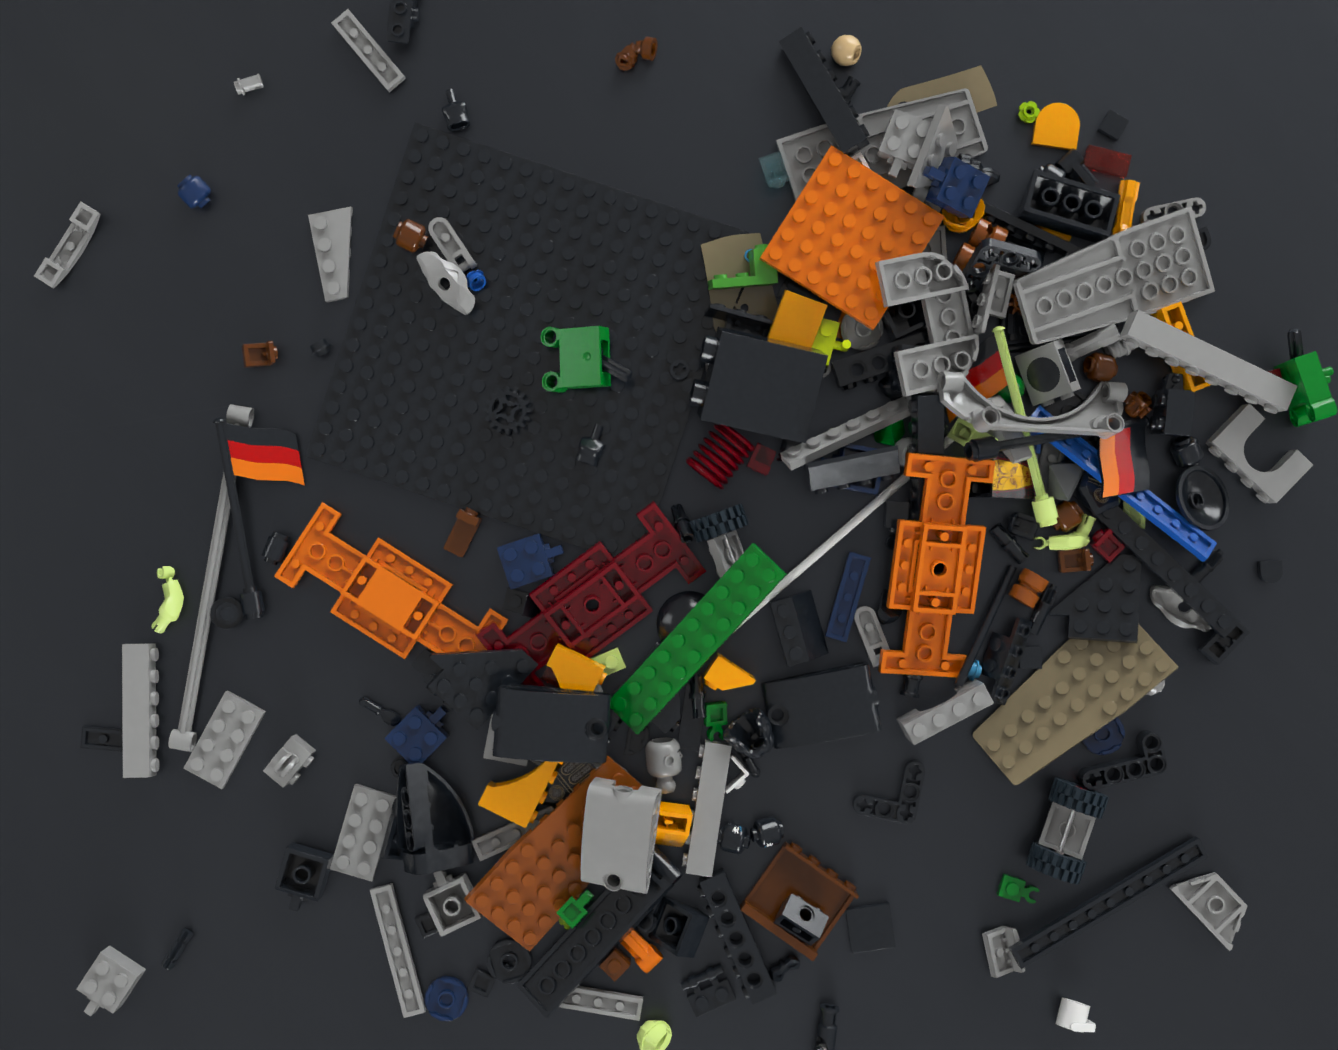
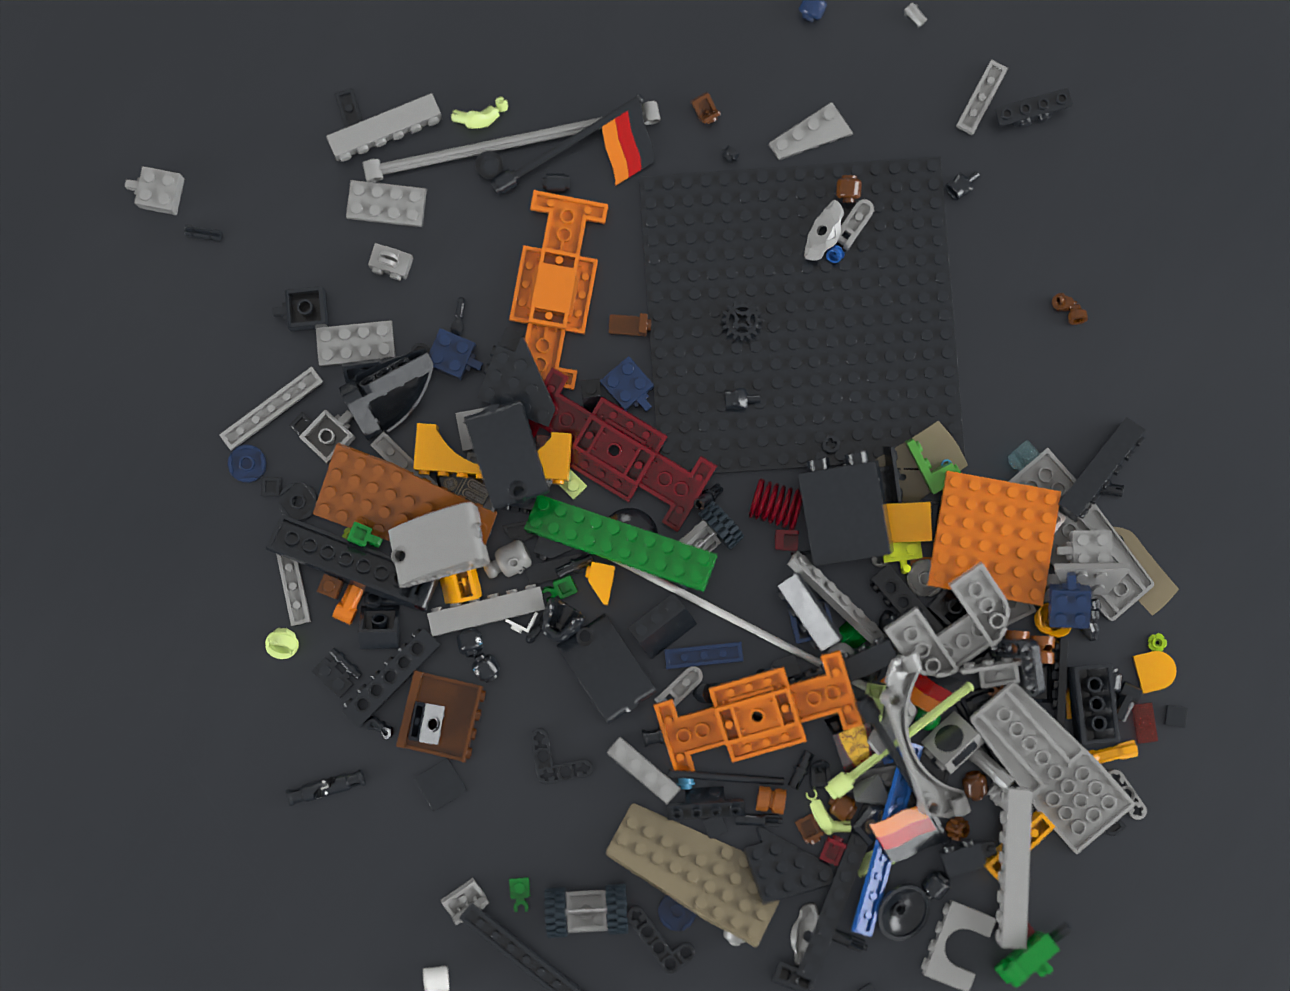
camera: 70 degrees right, 5 degrees down
green piece [540,326,632,393] -> none
tan piece [831,35,862,66] -> none

